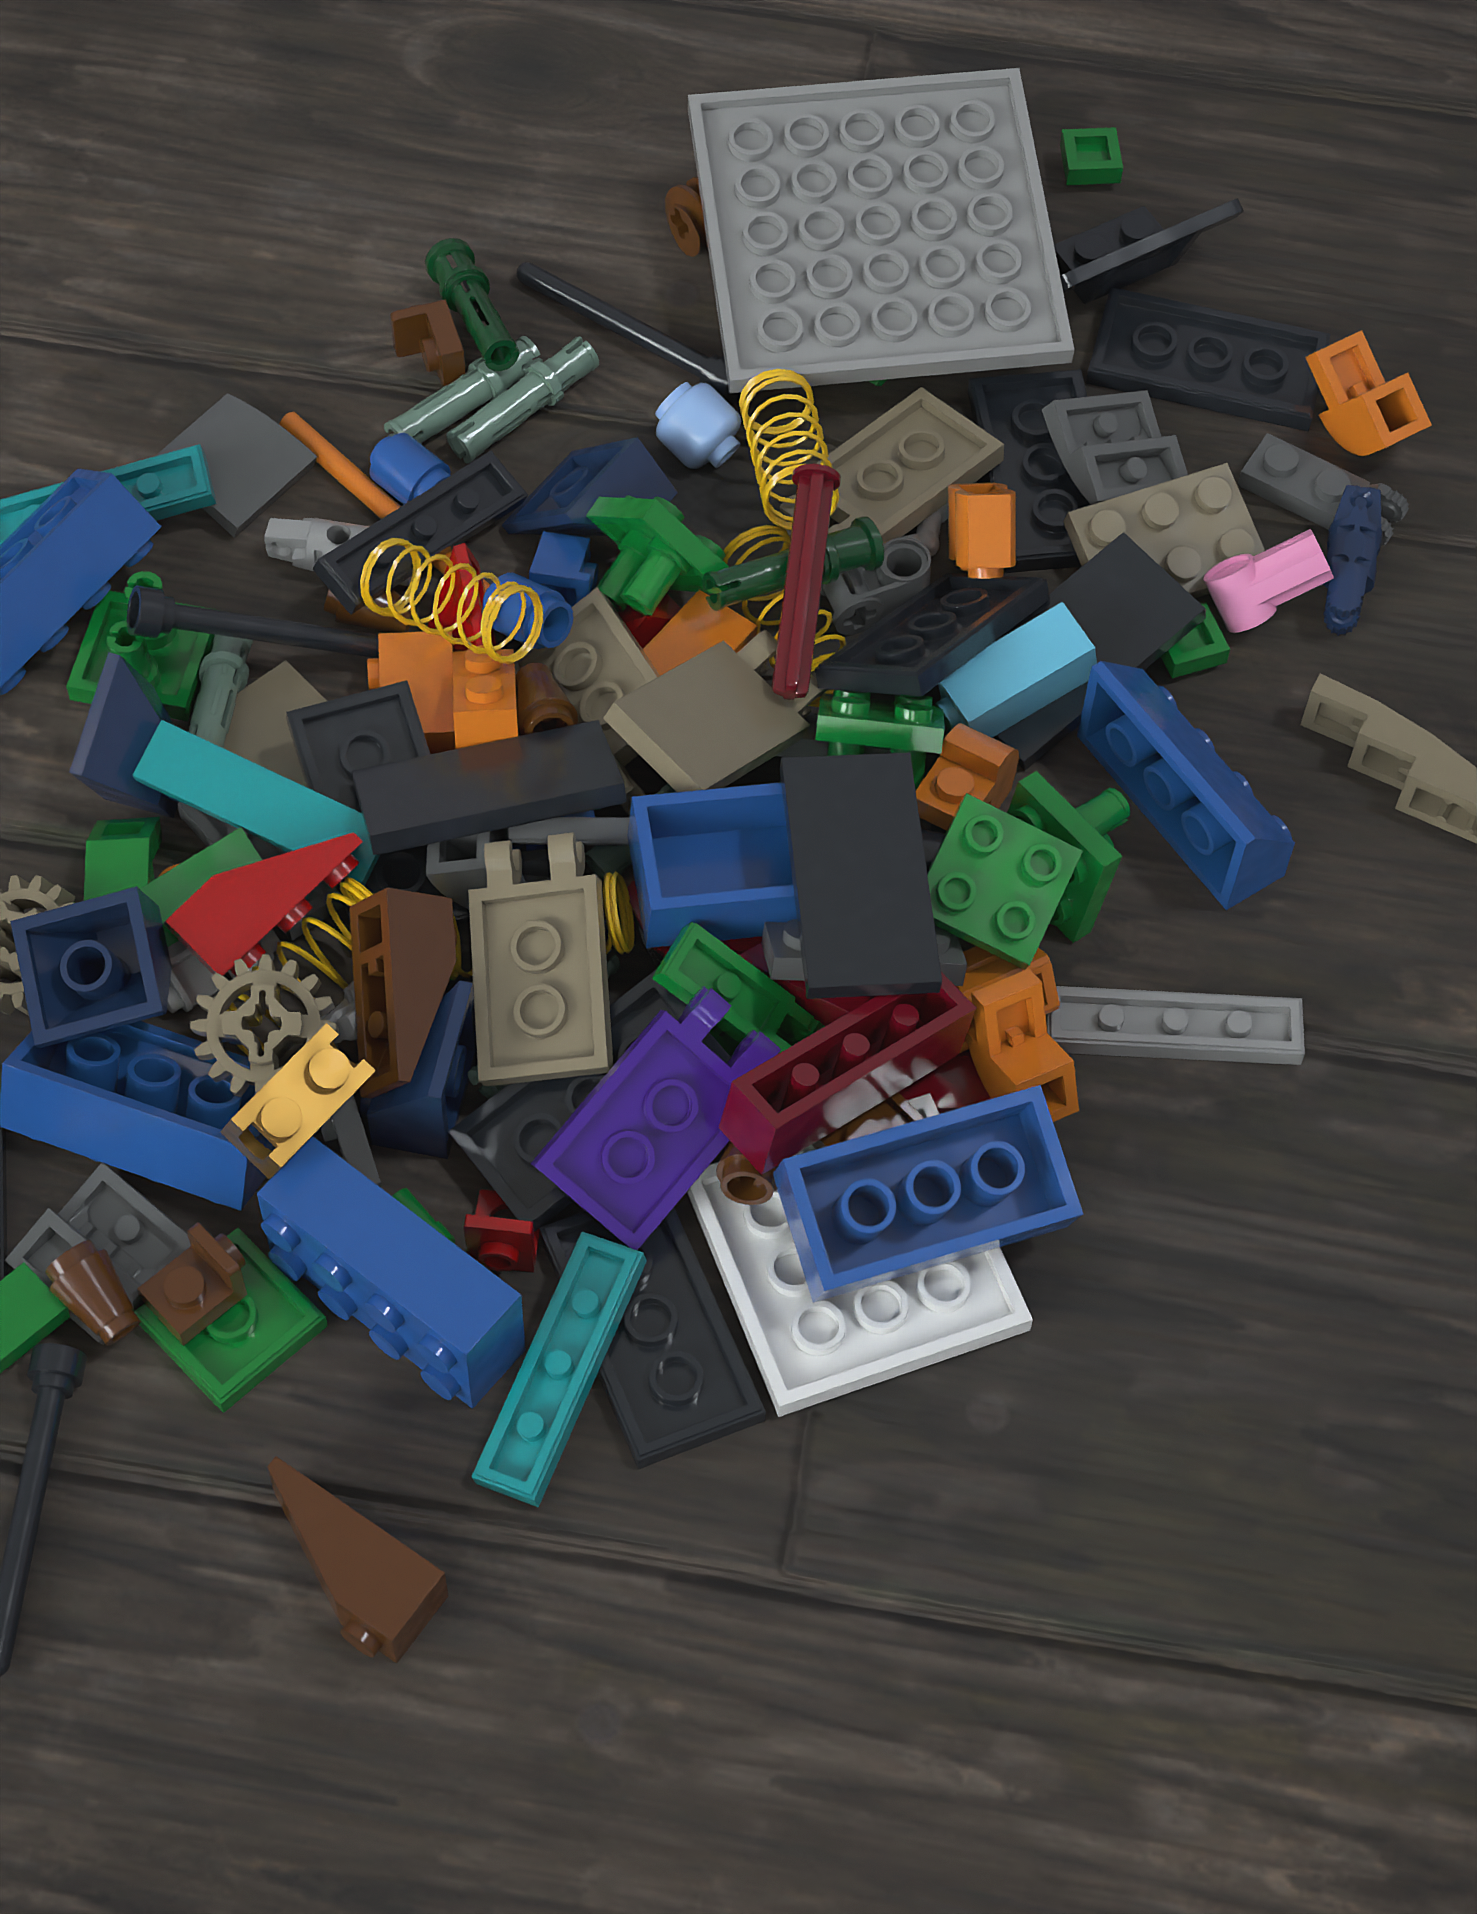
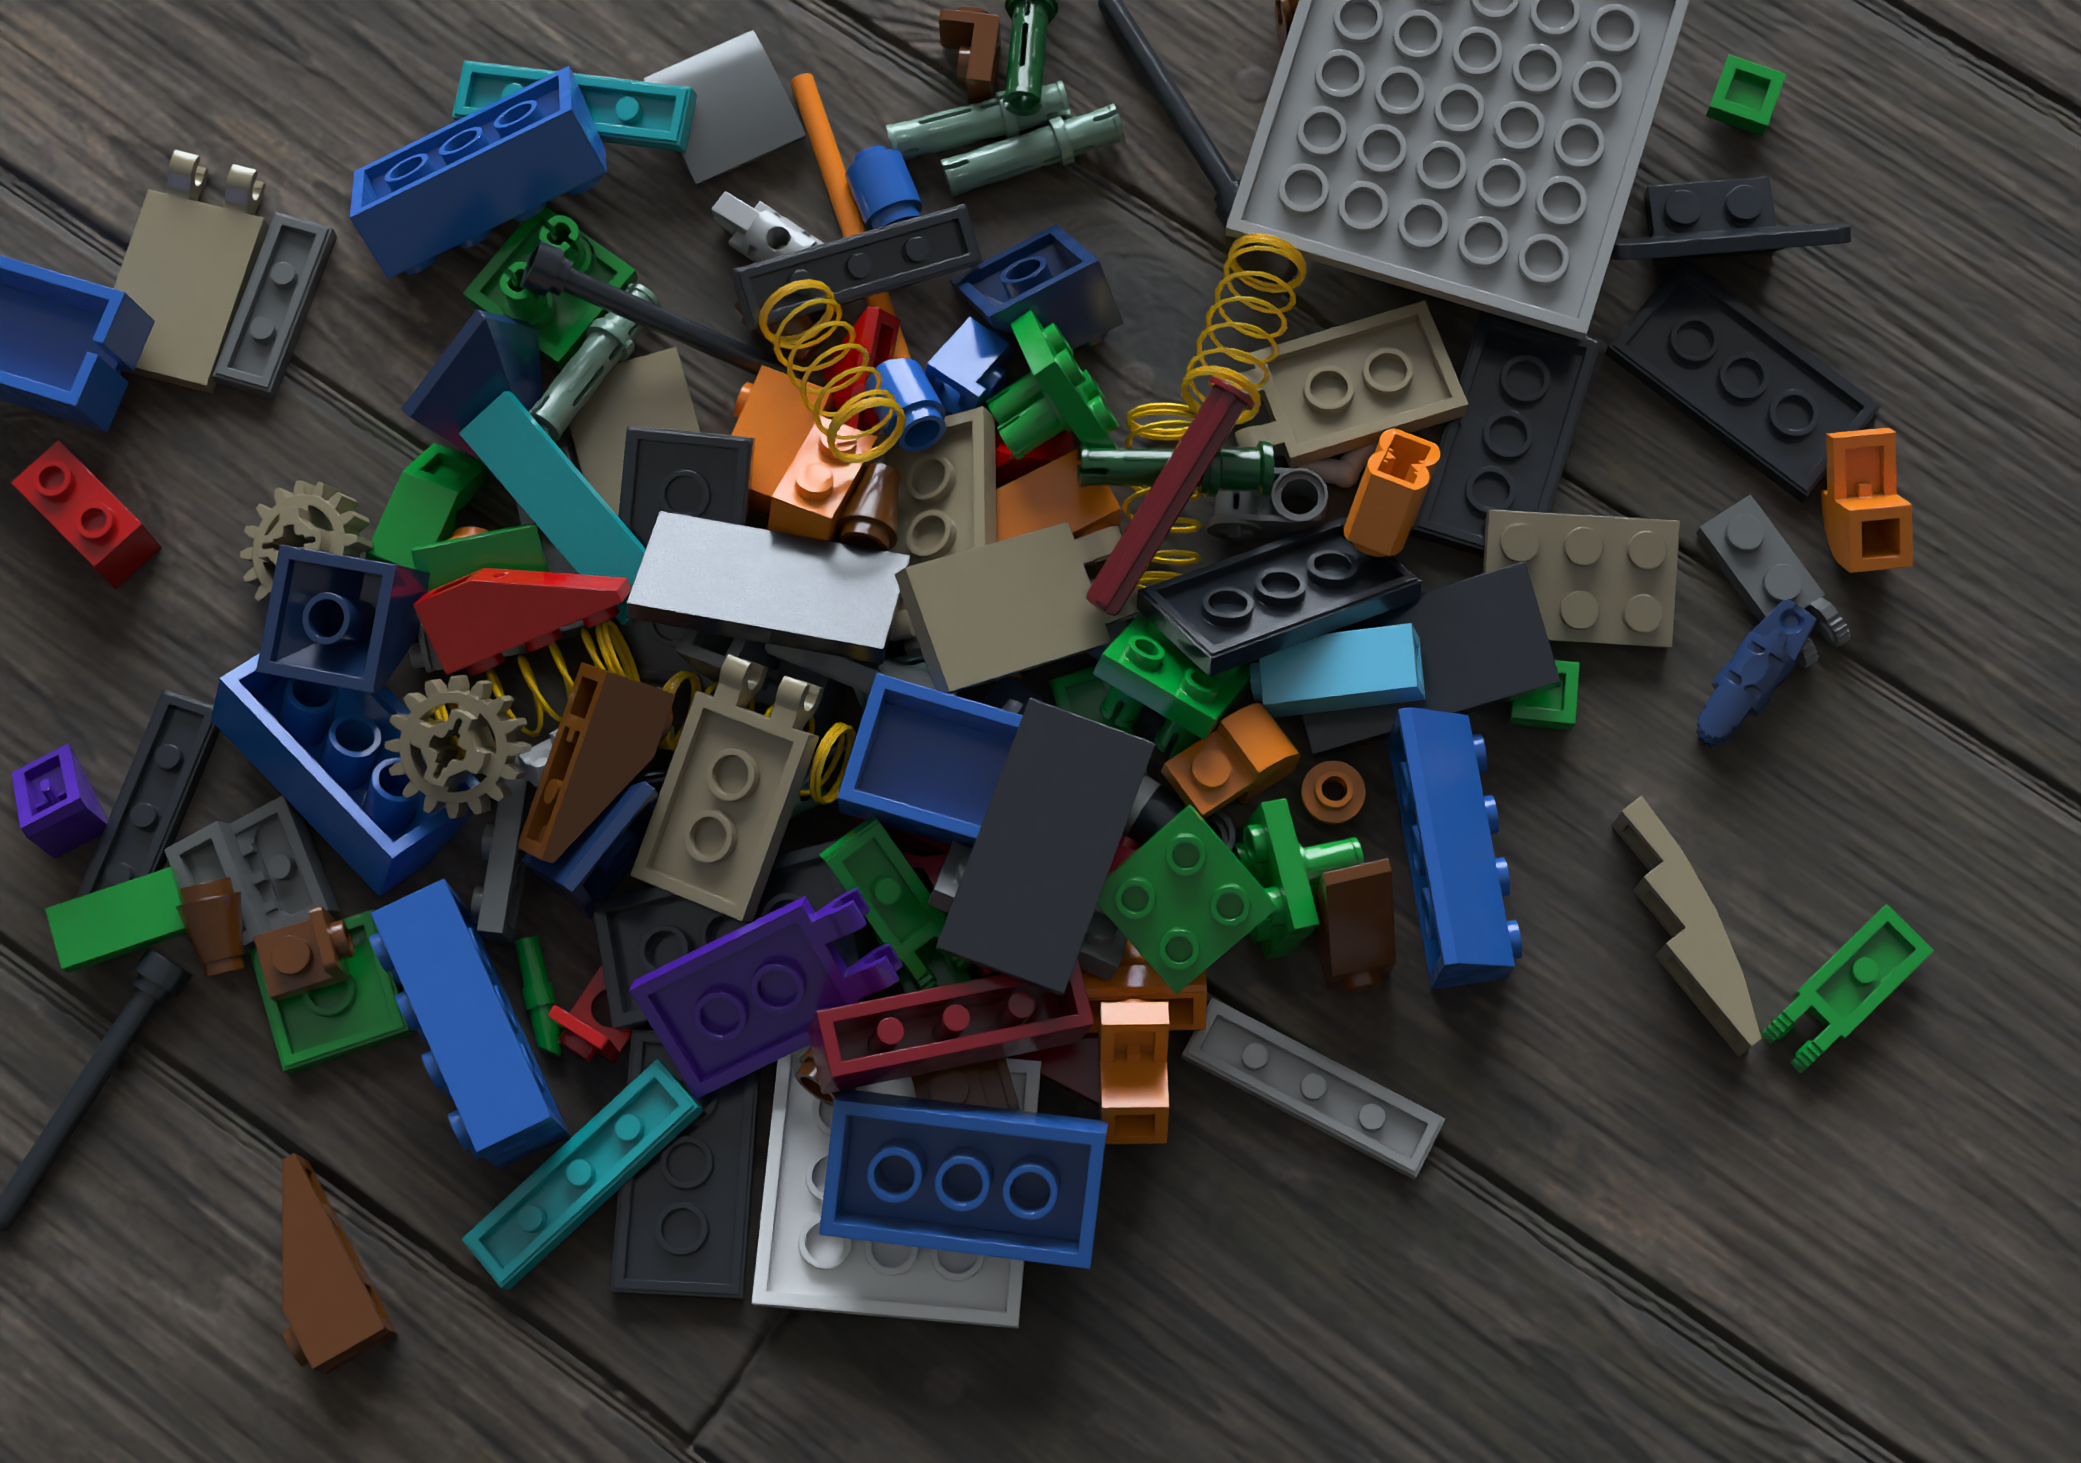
camera: 30 degrees right, 15 degrees up
brick [220,1023,376,1179] -> none
light blue head [655,382,741,469] -> none
dark grey slope [1042,390,1188,505] -> none
bright pink piece [1203,529,1334,633] -> none
none -> orange plate [1301,761,1366,825]
none -> reddish brown slope [1313,858,1396,994]

